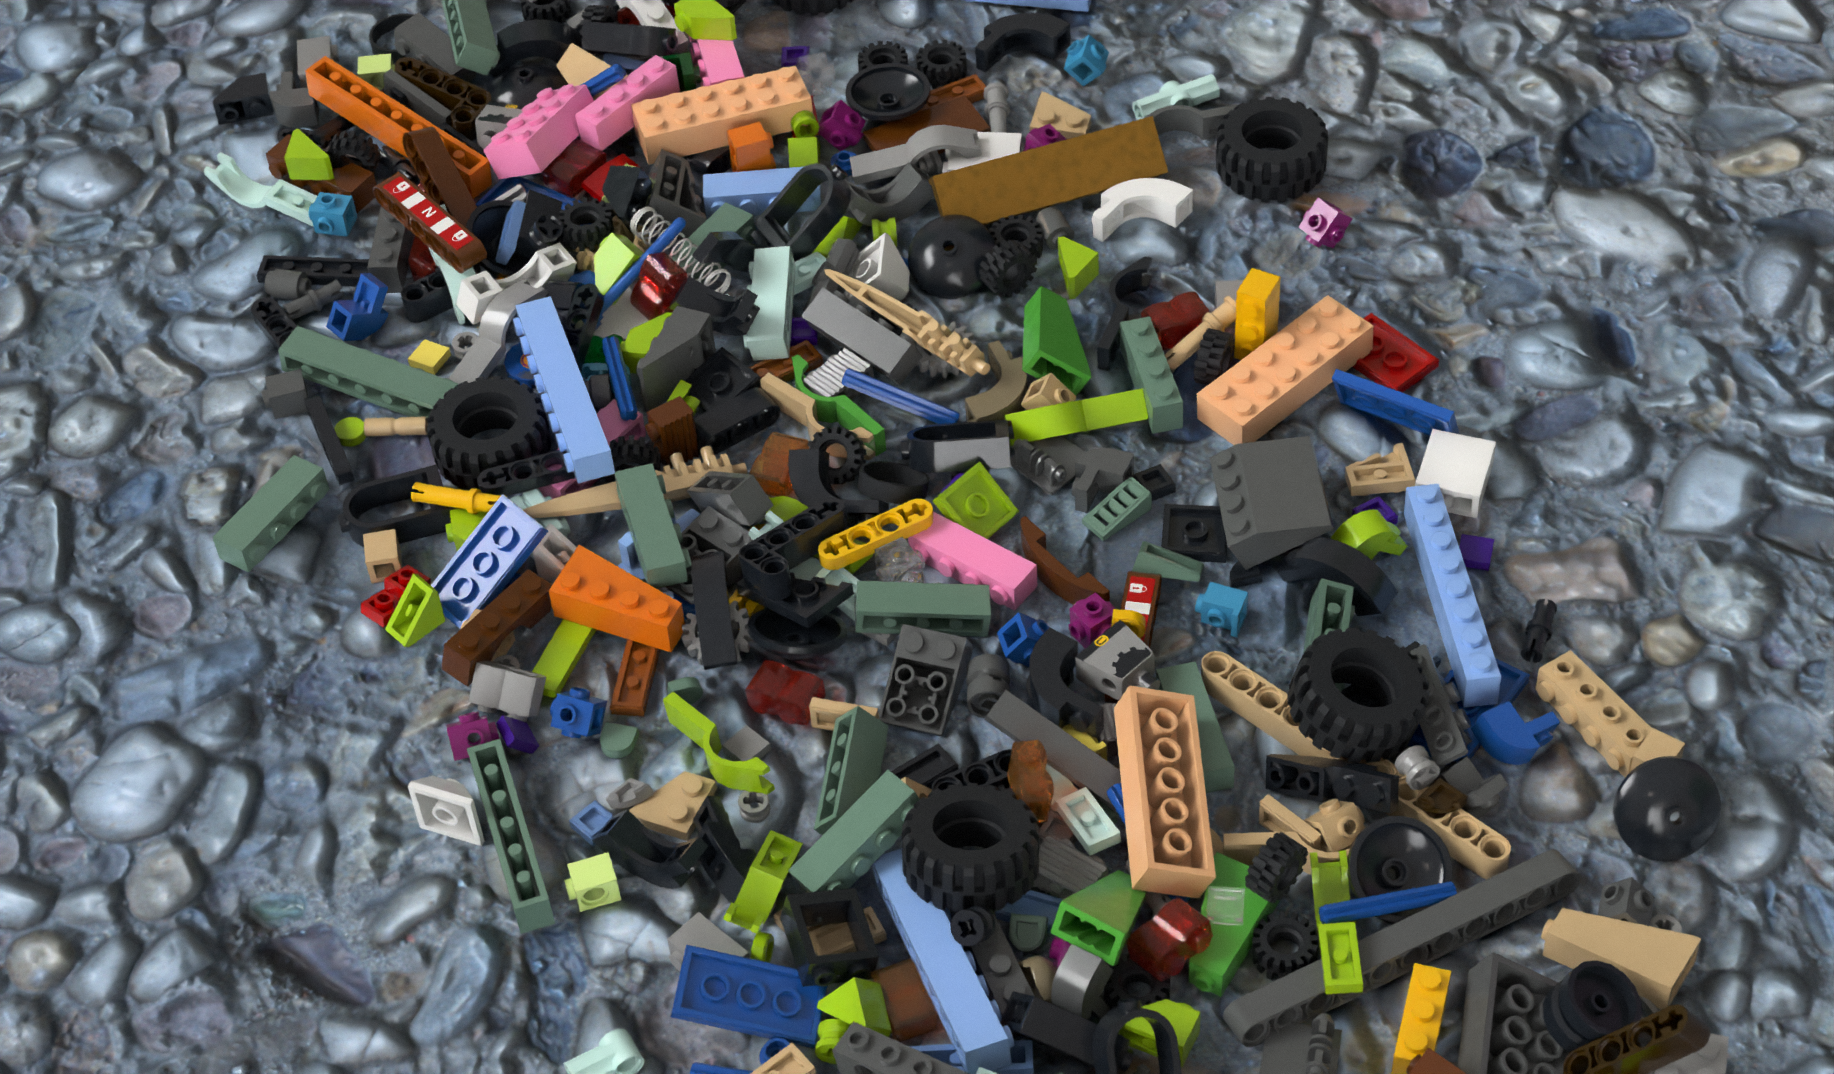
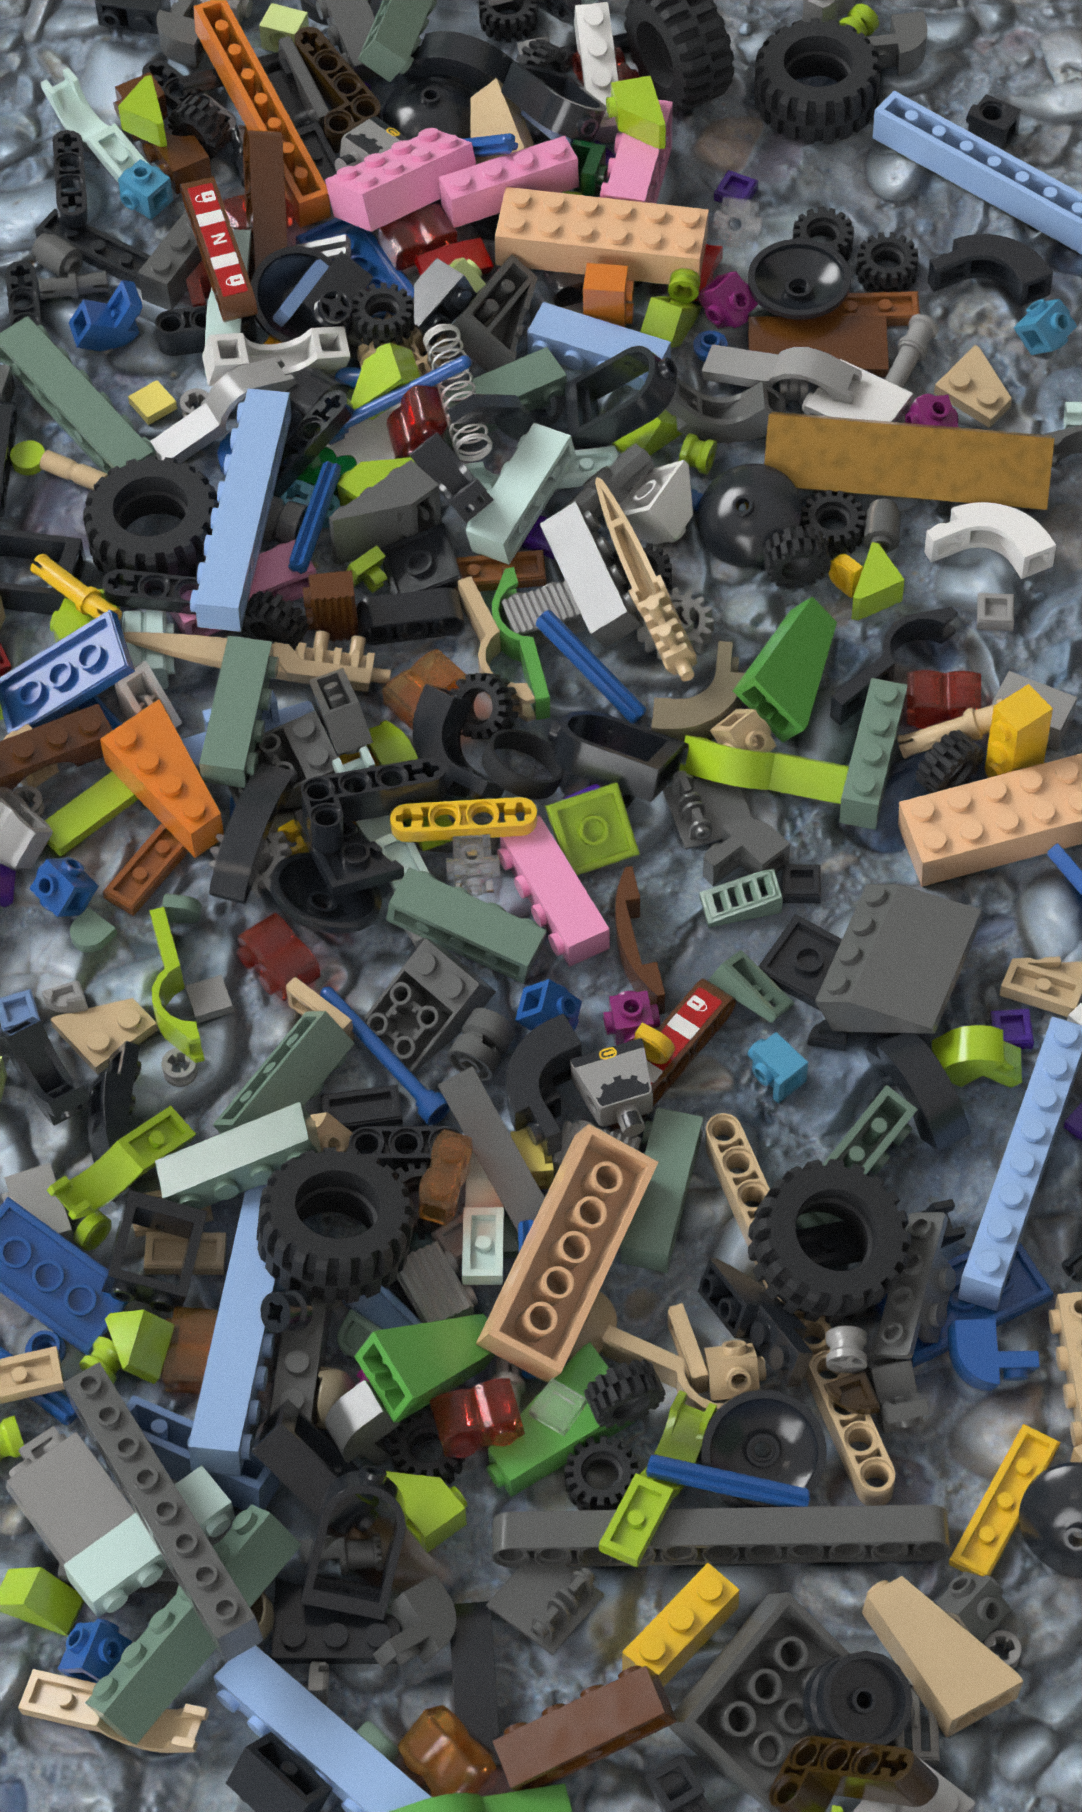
camera: 25 degrees right, 10 degrees up
none -> black beam [52,130,88,228]
none -> blue piece [320,987,450,1126]
none -> yellow tile [828,554,863,598]
none -> yellow tile [948,1424,1061,1577]
none -> light grey tile [977,593,1014,631]

